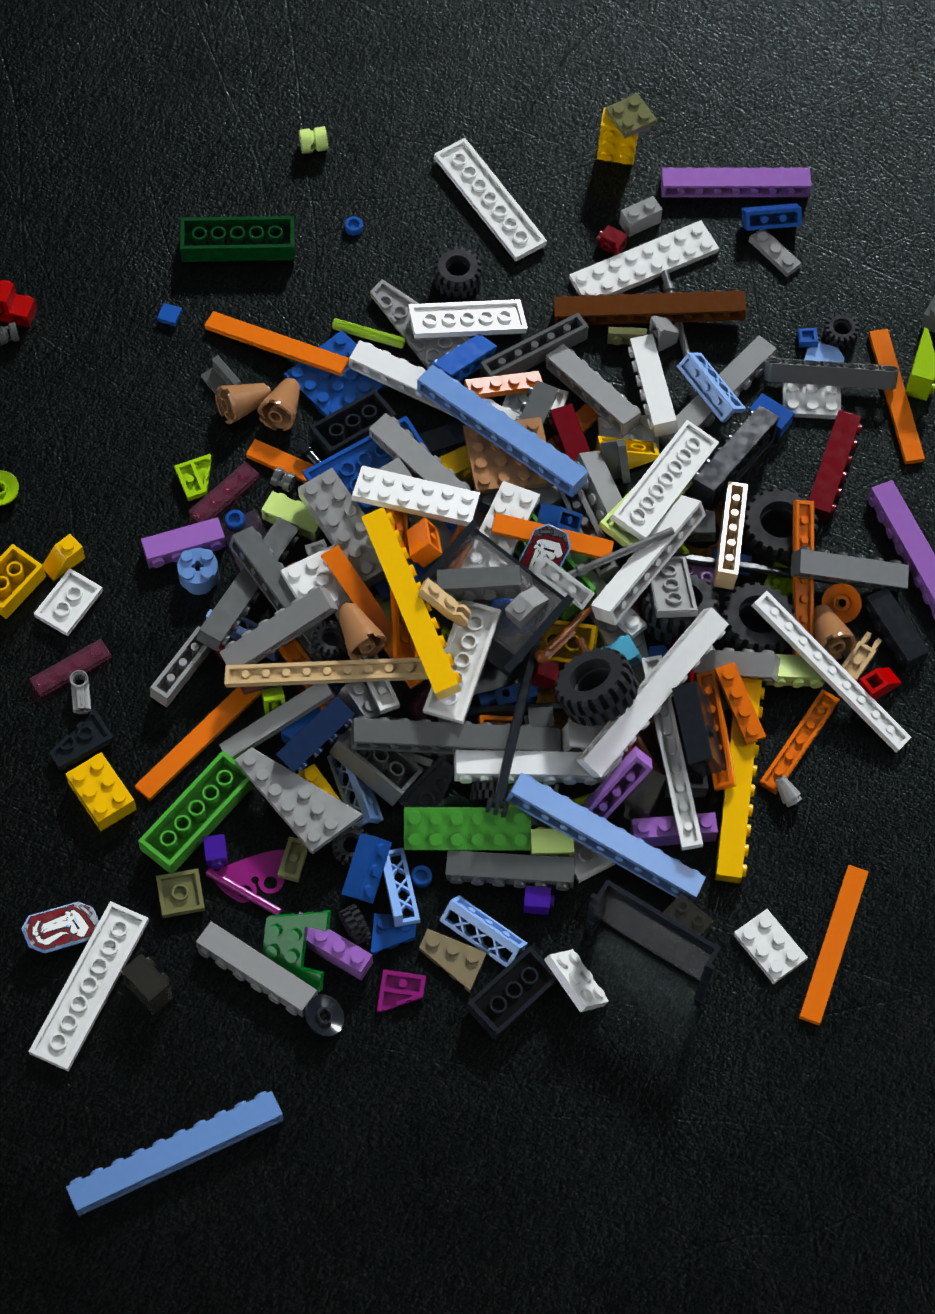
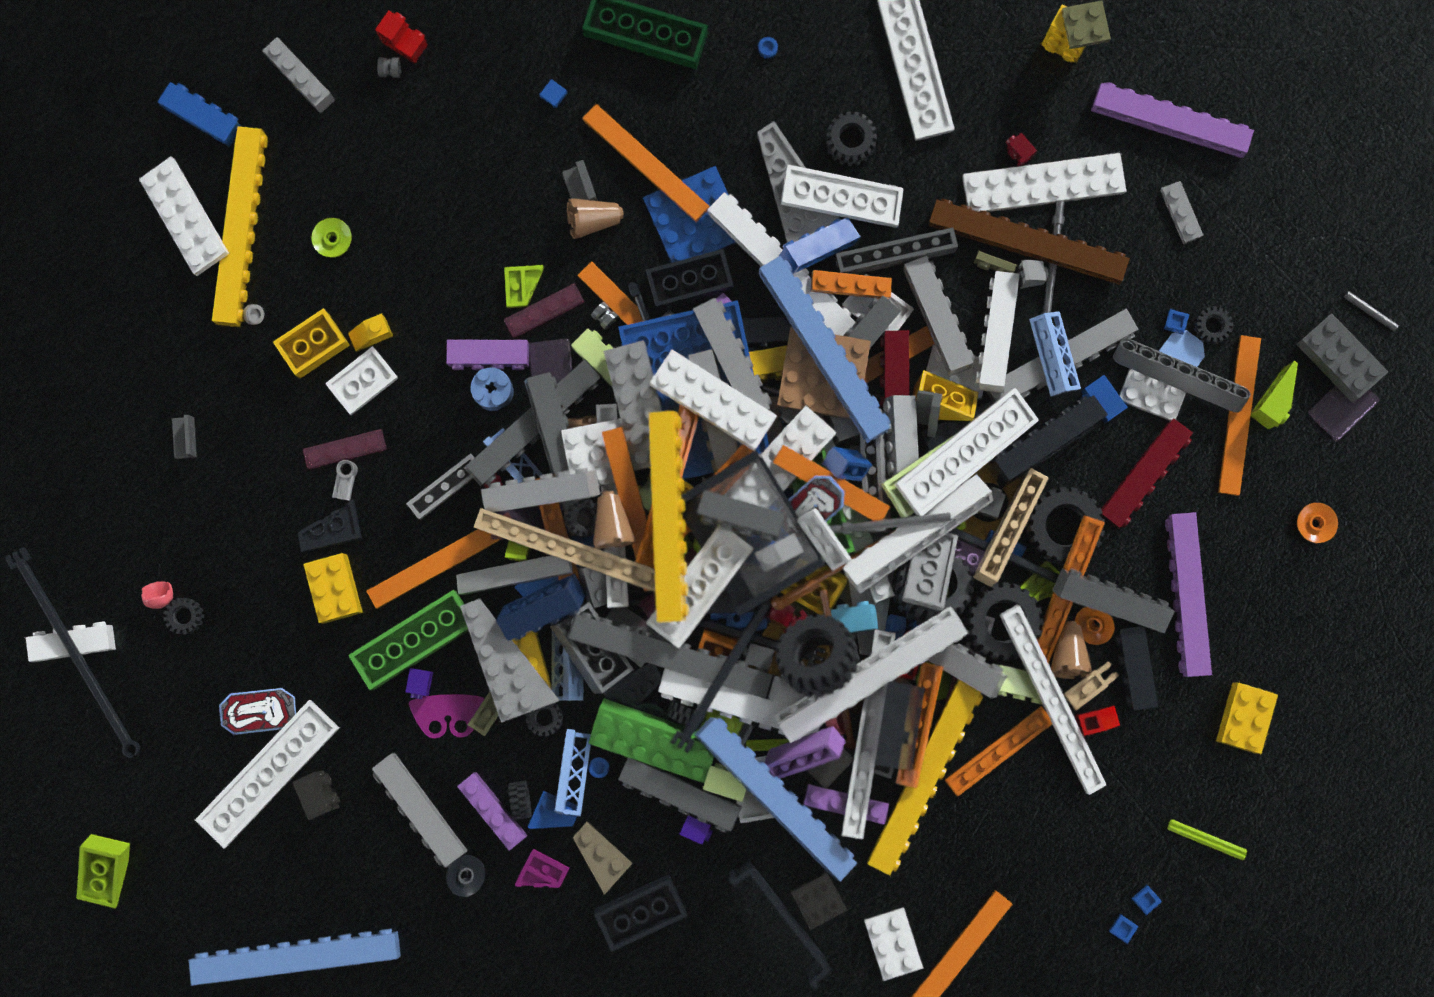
camera: 25 degrees right, 20 degrees up
olive plate [156,869,205,918] -> none
magenta bar [205,868,282,915] -> none
blue tile [225,510,246,531] -> none
medium nougat cone [257,378,300,431] -> none
green wing [262,910,331,992] -> none
lime axle [332,319,405,349] -> none
blue brick [342,833,392,904] -> none
orange brick [406,518,442,568] -> none
tan hinge [418,578,472,627] -> none
light blue fence [439,895,528,967] -> none
white plate [544,949,609,1012] -> none
light grey brick [619,196,663,237] -> none
orange plate [714,662,766,745] -> none
blue brick [742,203,802,231] -> none
light grey cone [774,775,802,807] -> none

